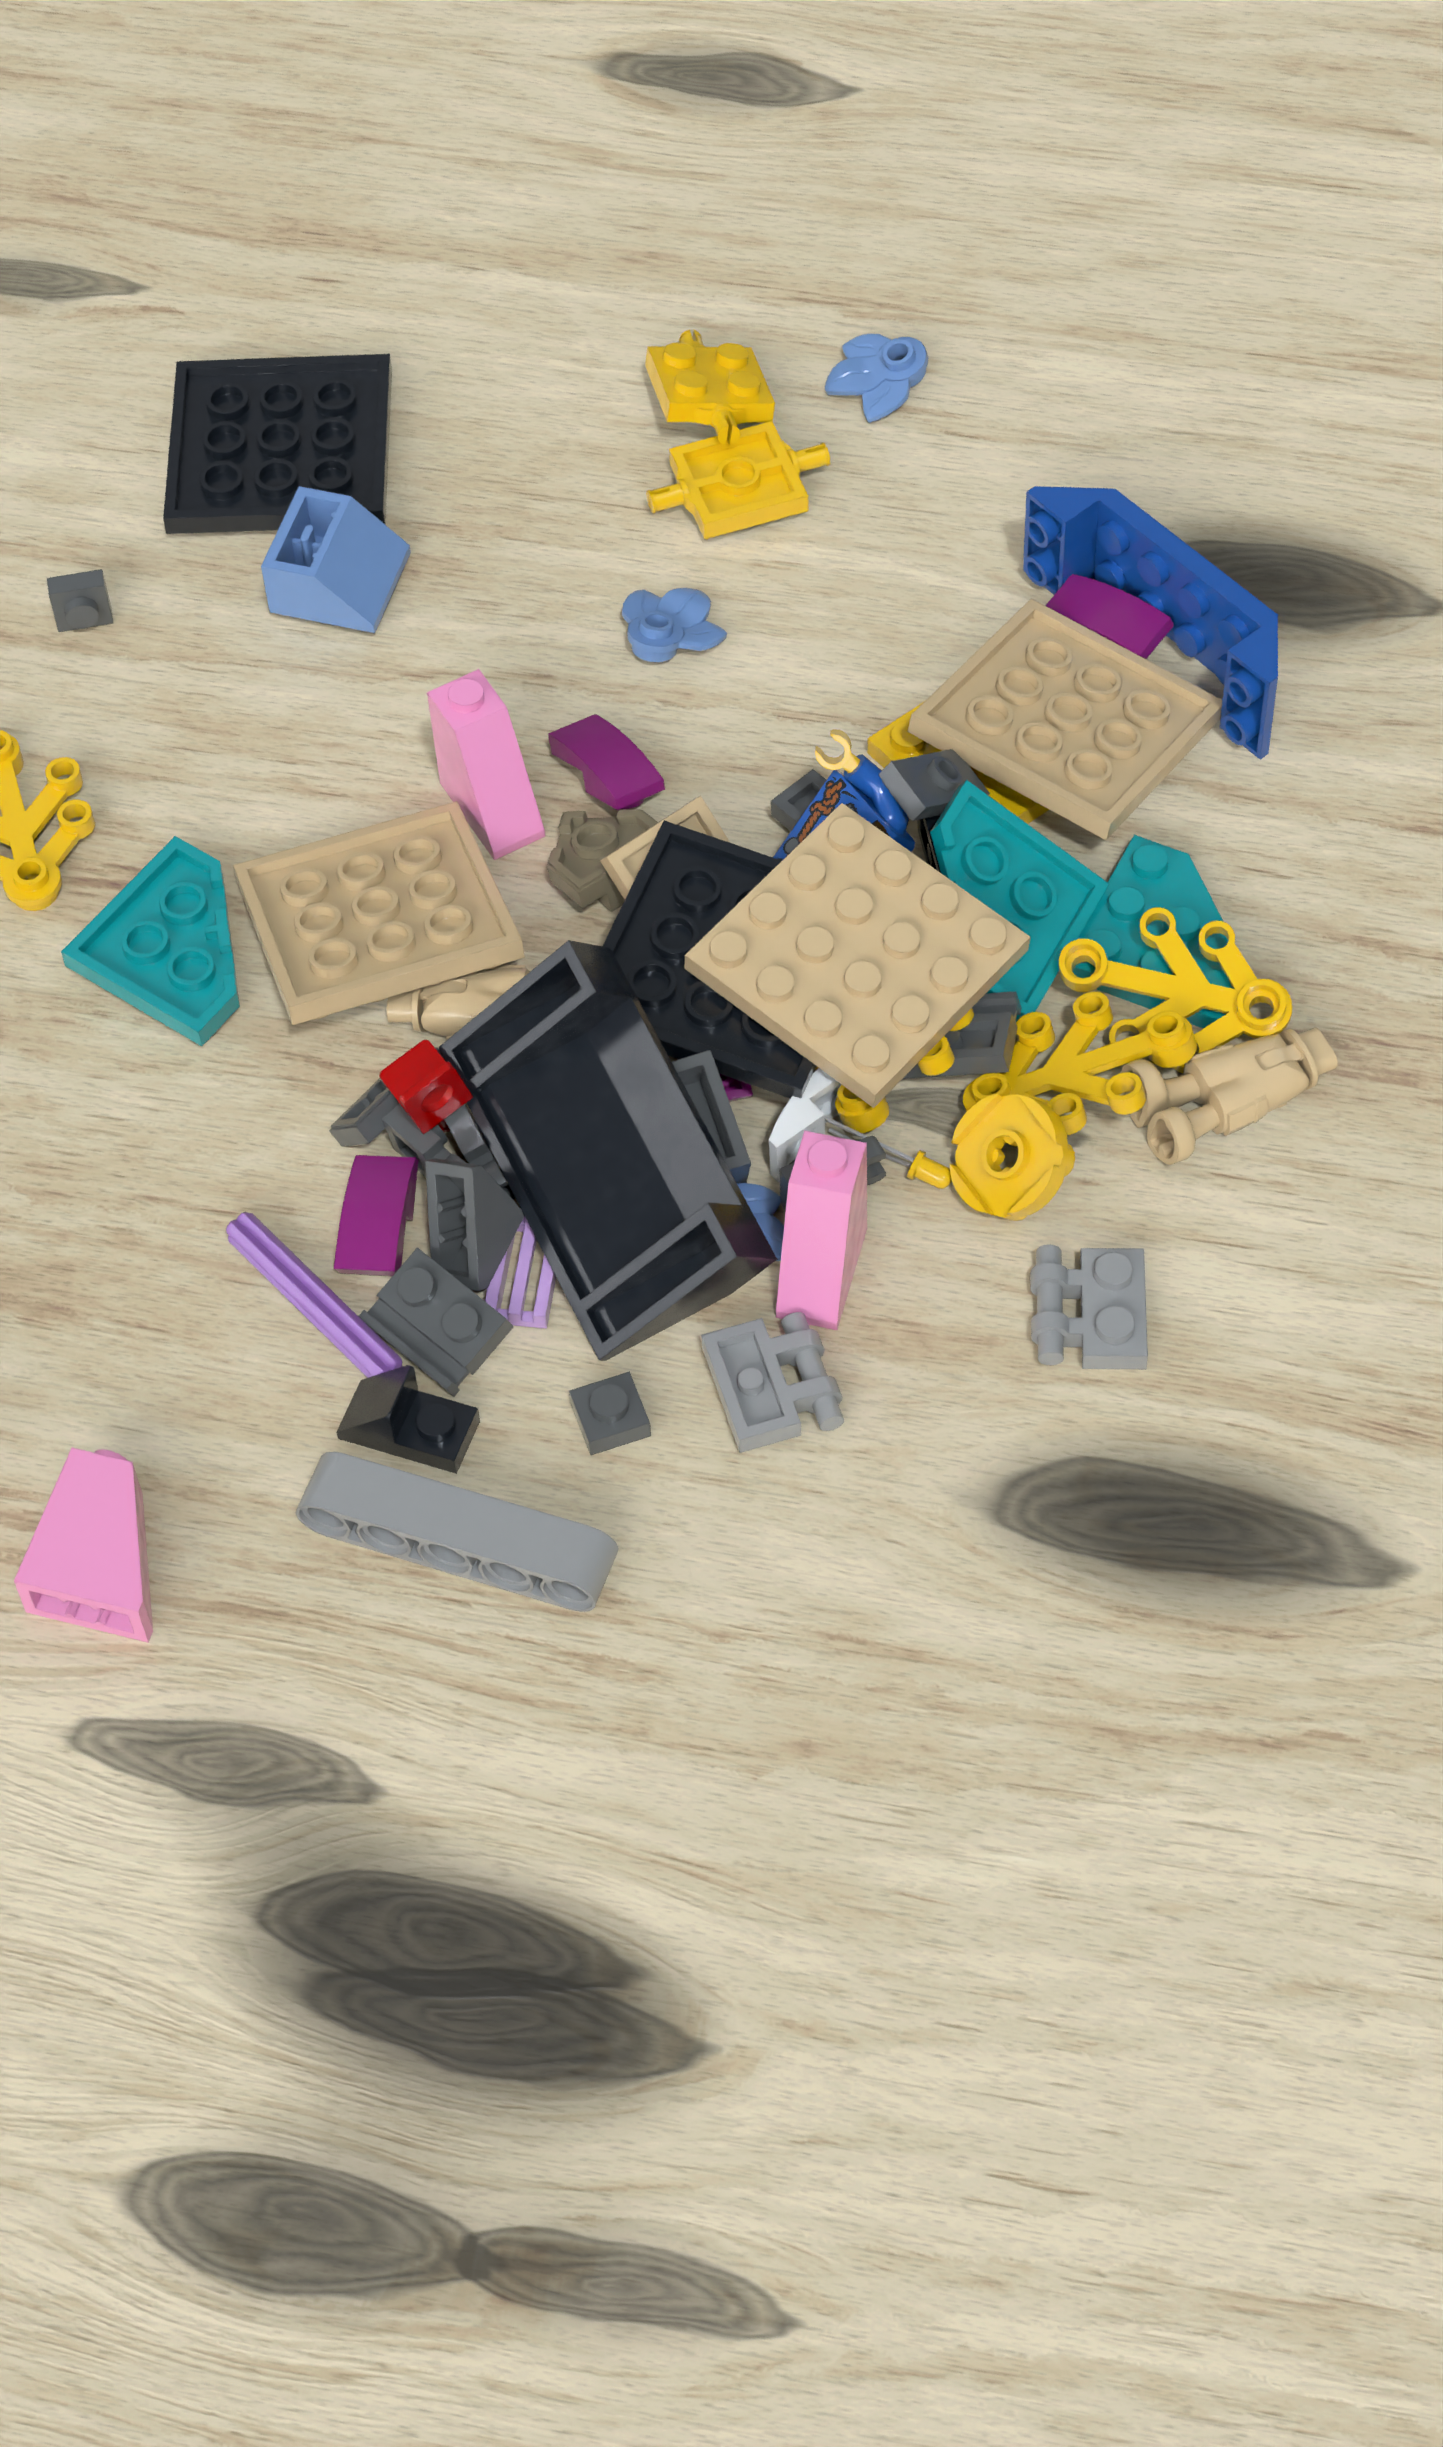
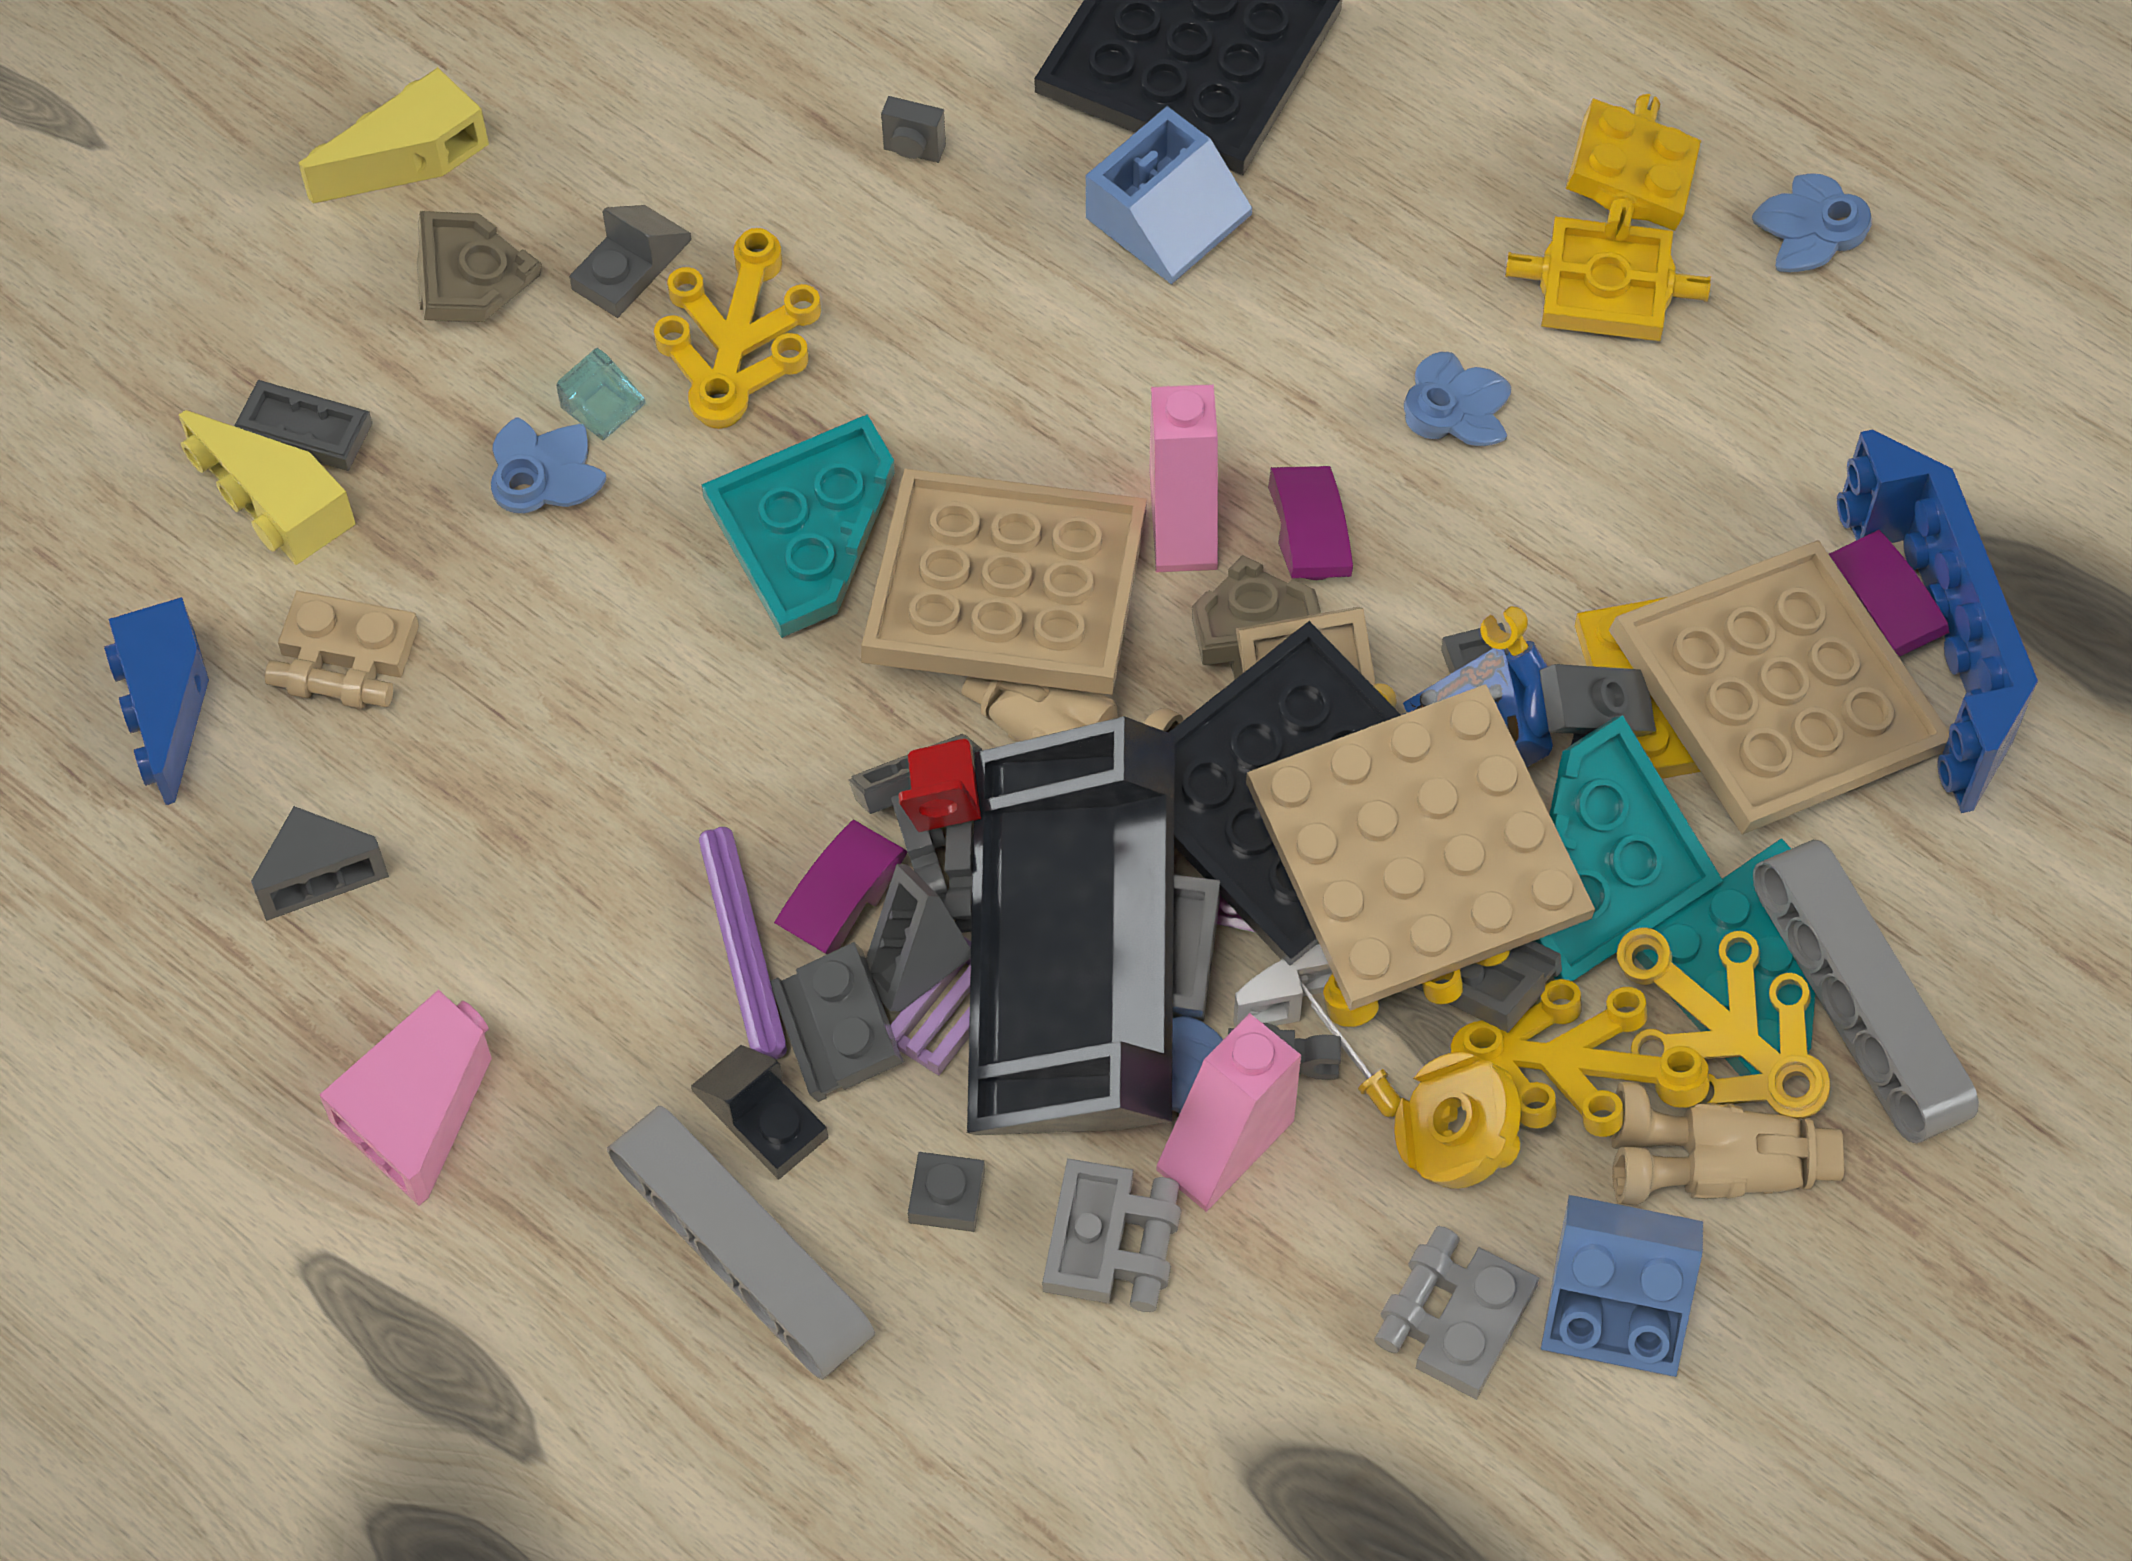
camera: 25 degrees right, 5 degrees up
none -> medium blue slope [1541,1195,1703,1377]
none -> light grey beam [1753,839,1979,1144]

